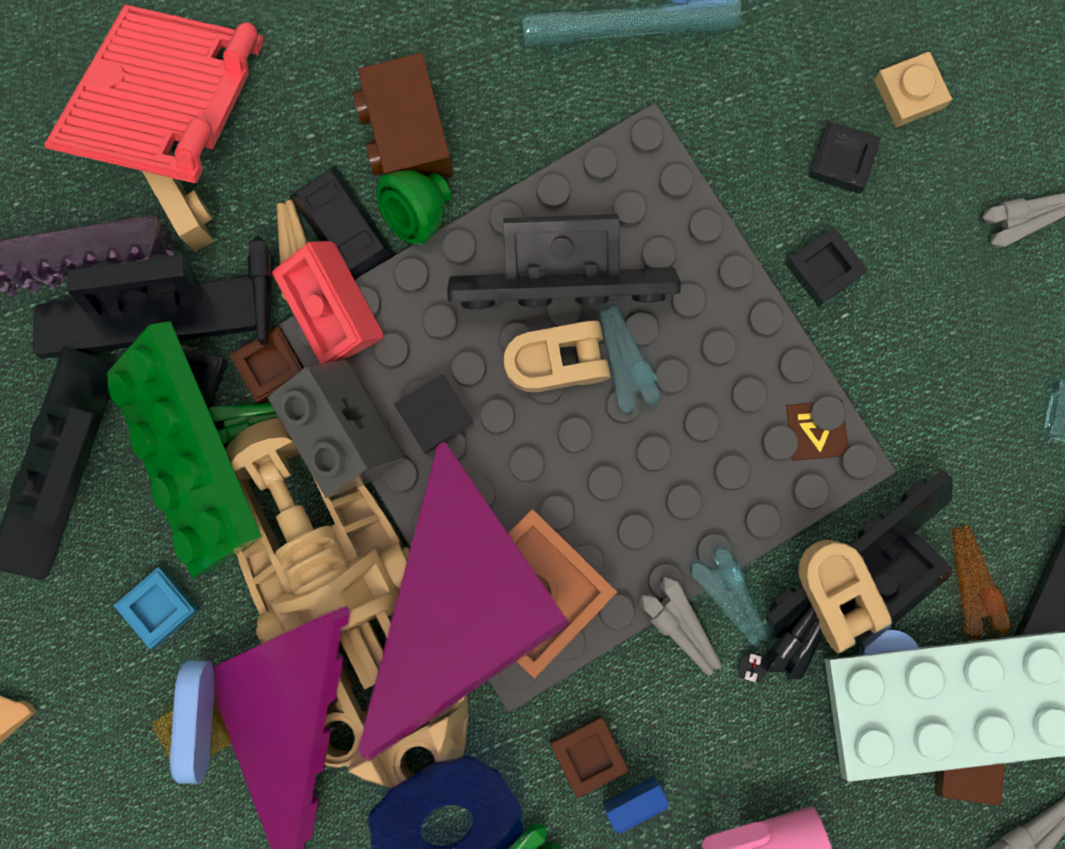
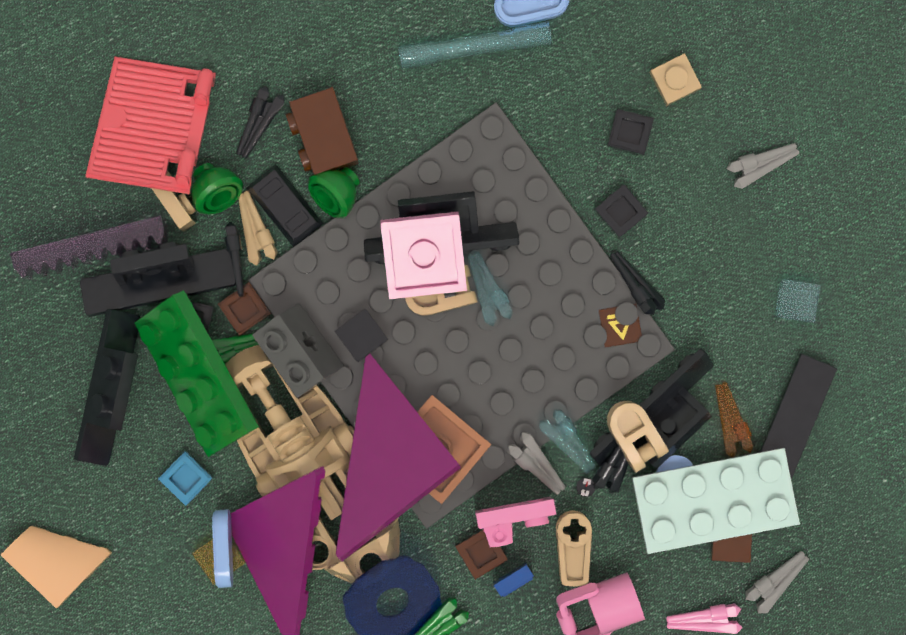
camera: 10 degrees left, 5 degrees up
coral slope [272,241,384,364] -> none
none -> green brick [192,163,243,215]
none -> black piece [236,86,285,159]
none -> hinge [381,212,467,299]
none -> bright pink hinge [475,497,556,547]
none -> tan piece [555,510,592,587]
none -> black piece [610,251,665,315]

